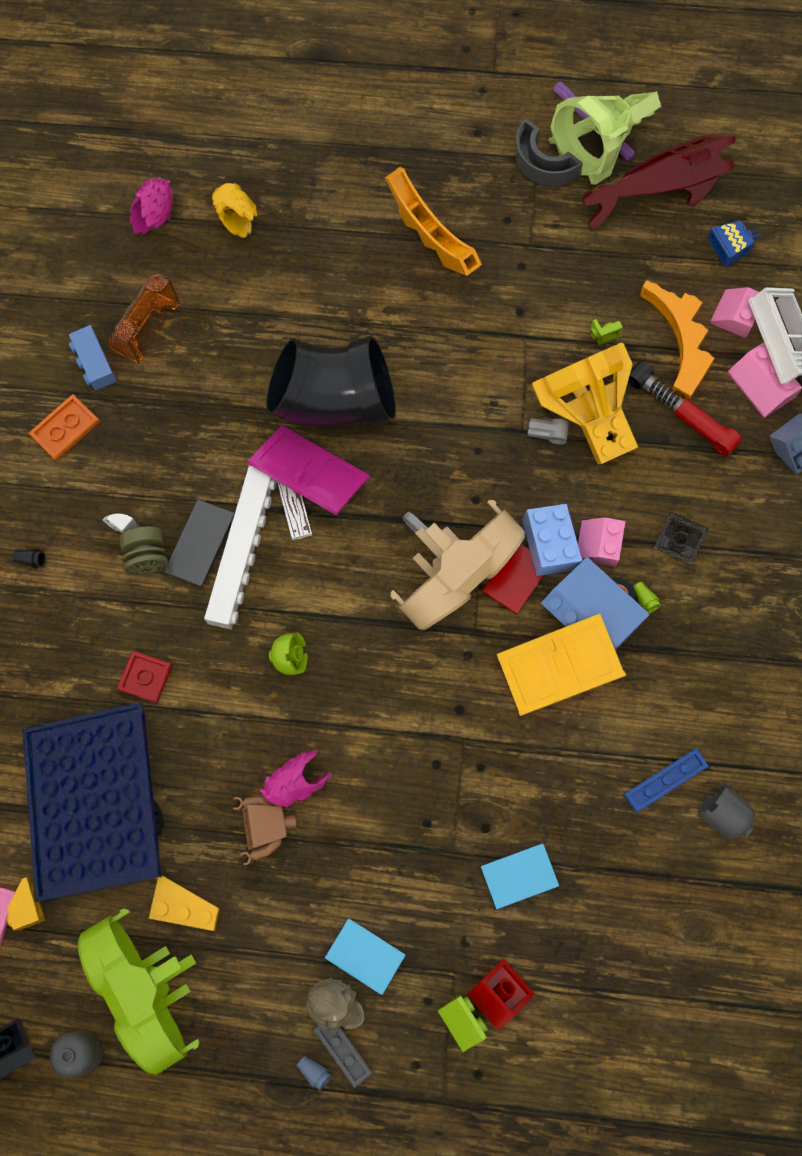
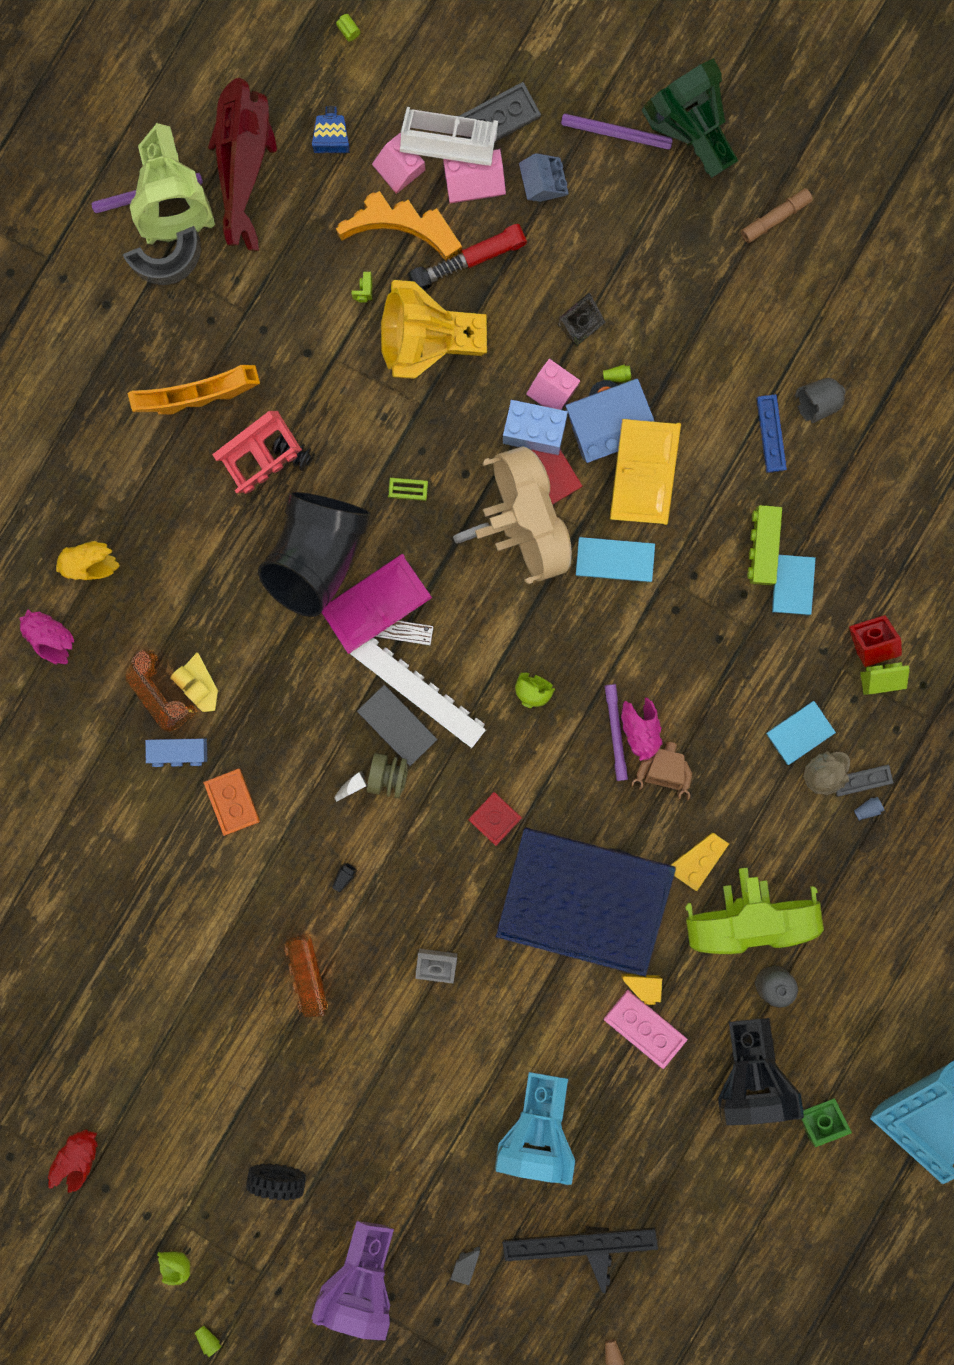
camera: 75 degrees left, 15 degrees up
light grey piece [528,418,569,444] -> none
none -> light yellow panel [170,653,218,712]
none -> coral window [212,411,302,494]
none -> black piece [272,433,315,471]
none -> lime tile [388,478,428,501]
none -> medium azure tile [575,537,655,582]
none -> medium lavender piece [605,684,628,781]
none -> lime brick [747,505,782,585]

